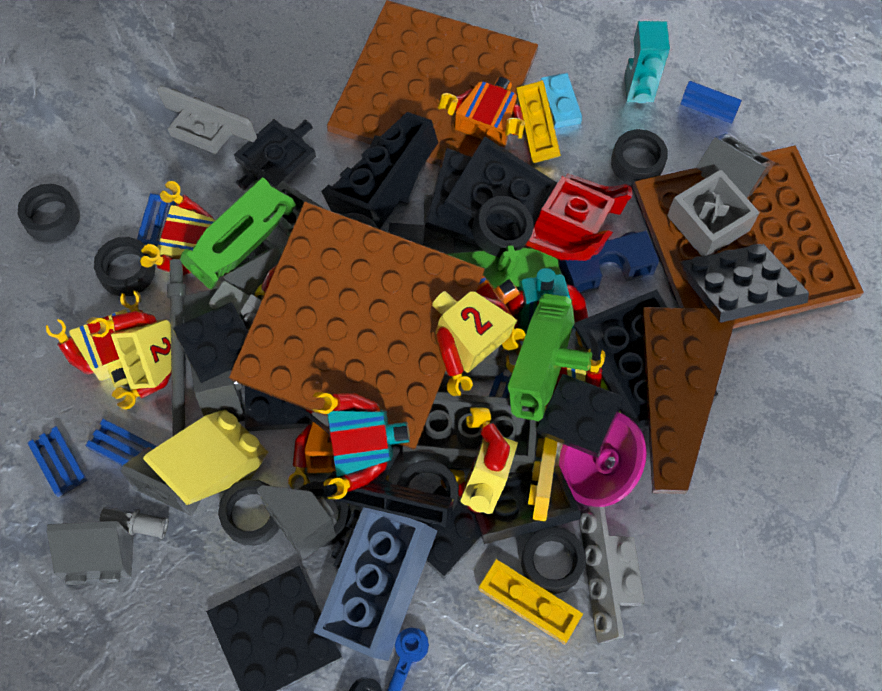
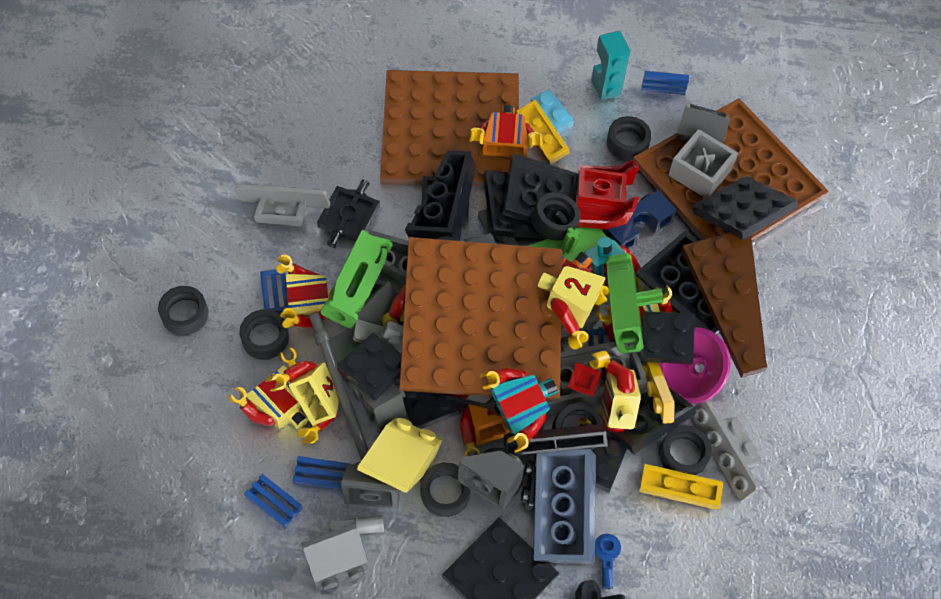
camera: 20 degrees left, 5 degrees down
none -> red plate [568,362,603,397]

